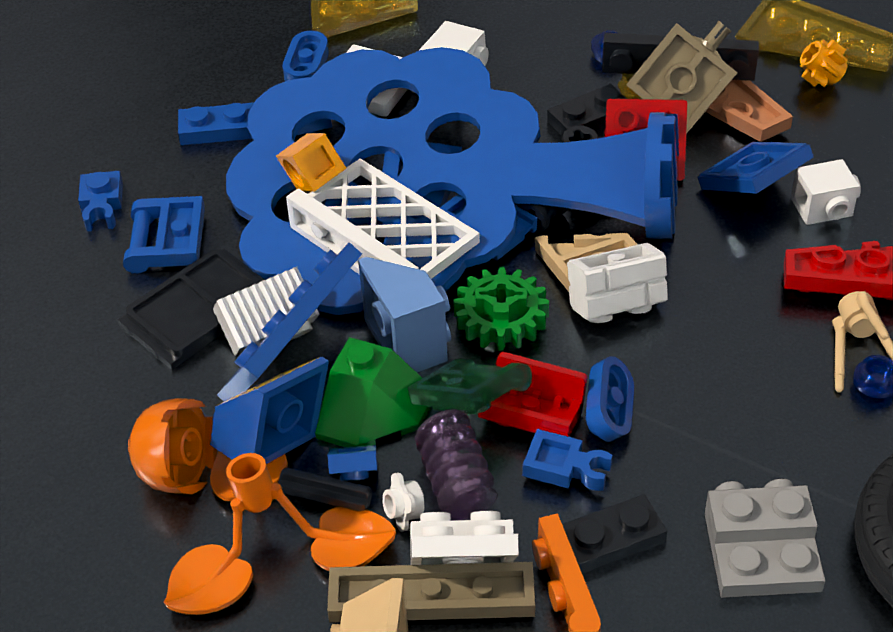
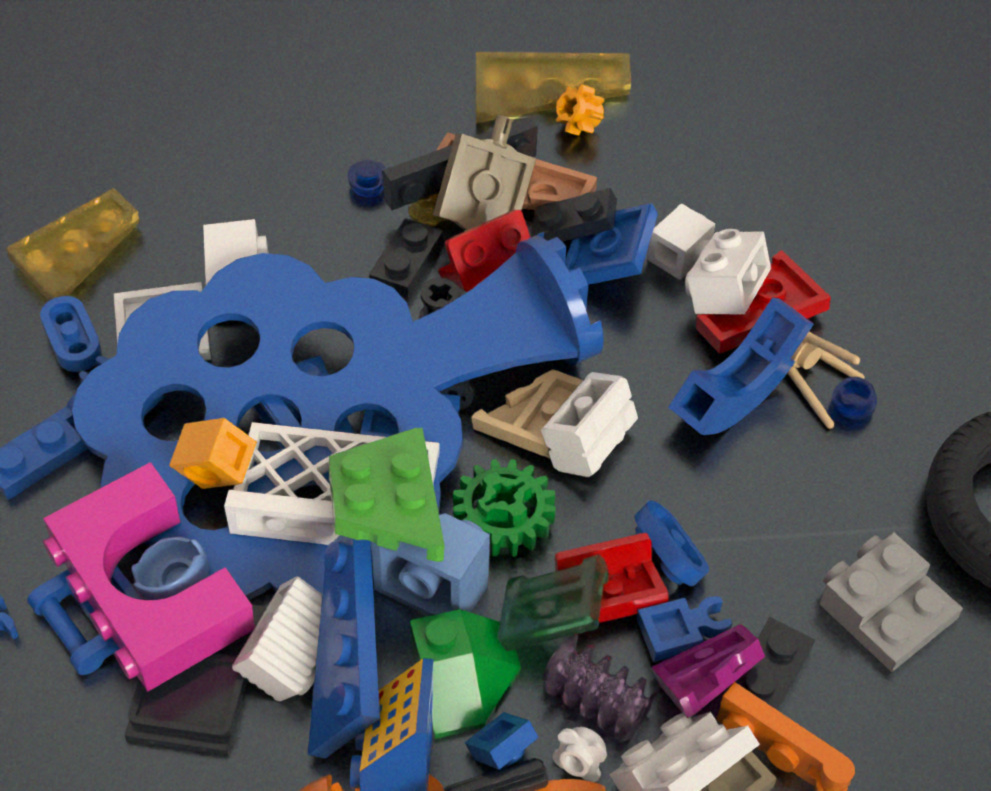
camera: 40 degrees left, 5 degrees up
none -> dark pink arch [43,462,255,692]
none -> medium blue hair [131,537,209,600]
none -> bright green wing [329,428,445,562]
none -> black plate [530,188,617,242]
none -> magenta wing [651,624,765,718]
none -> blue arch [668,297,814,435]
none -> white brick [685,229,771,314]

